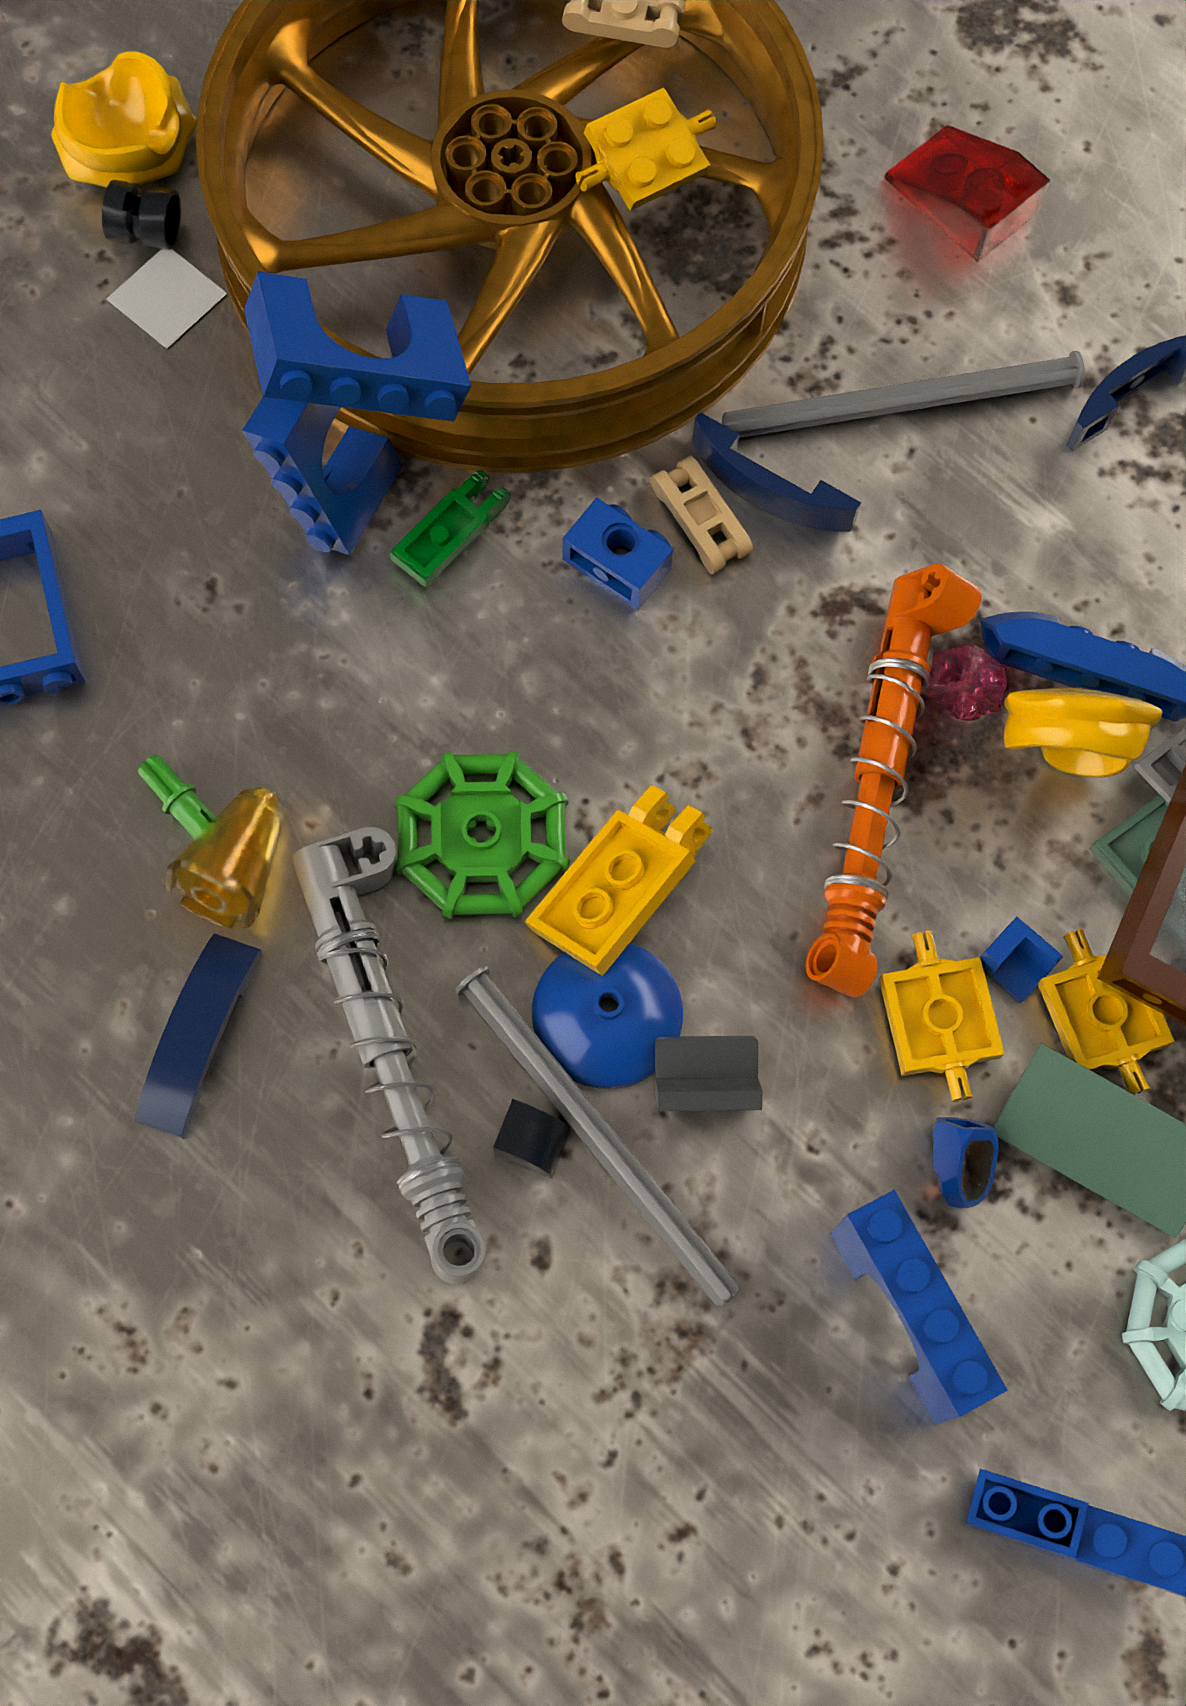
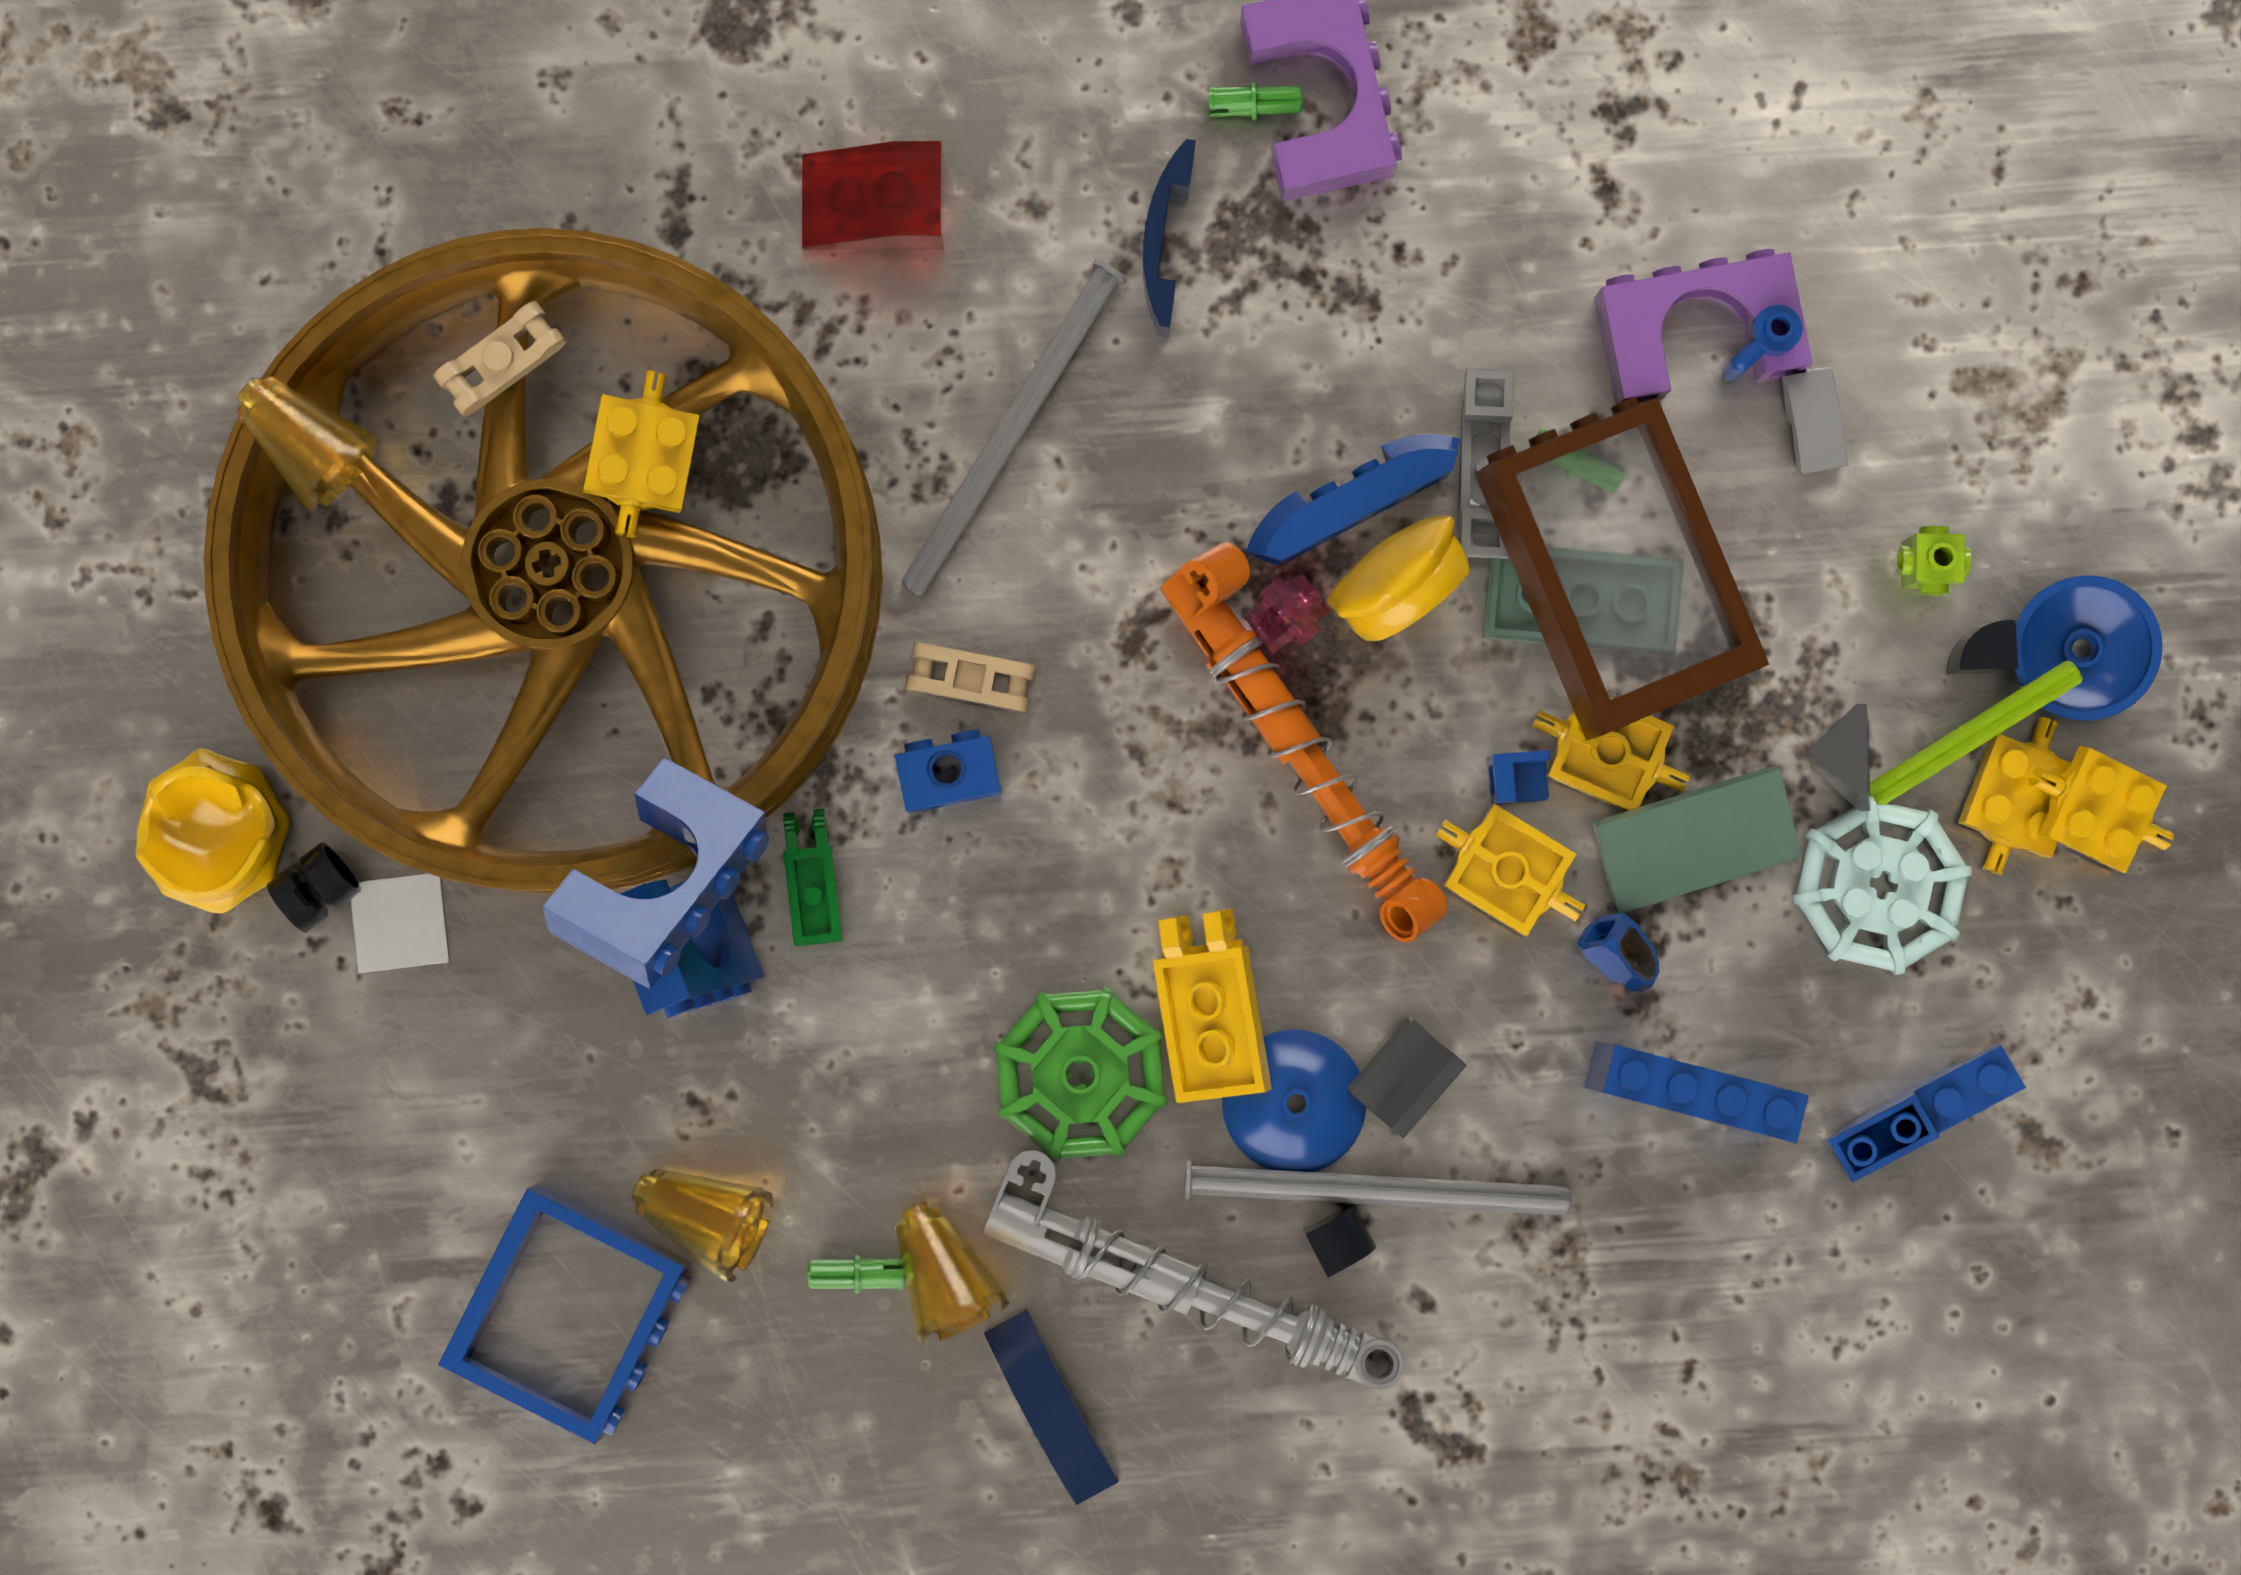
camera: 45 degrees left, 15 degrees up
dark blue slope [692,412,861,532] -> none
none -> clear yellow cone [632,1169,774,1282]

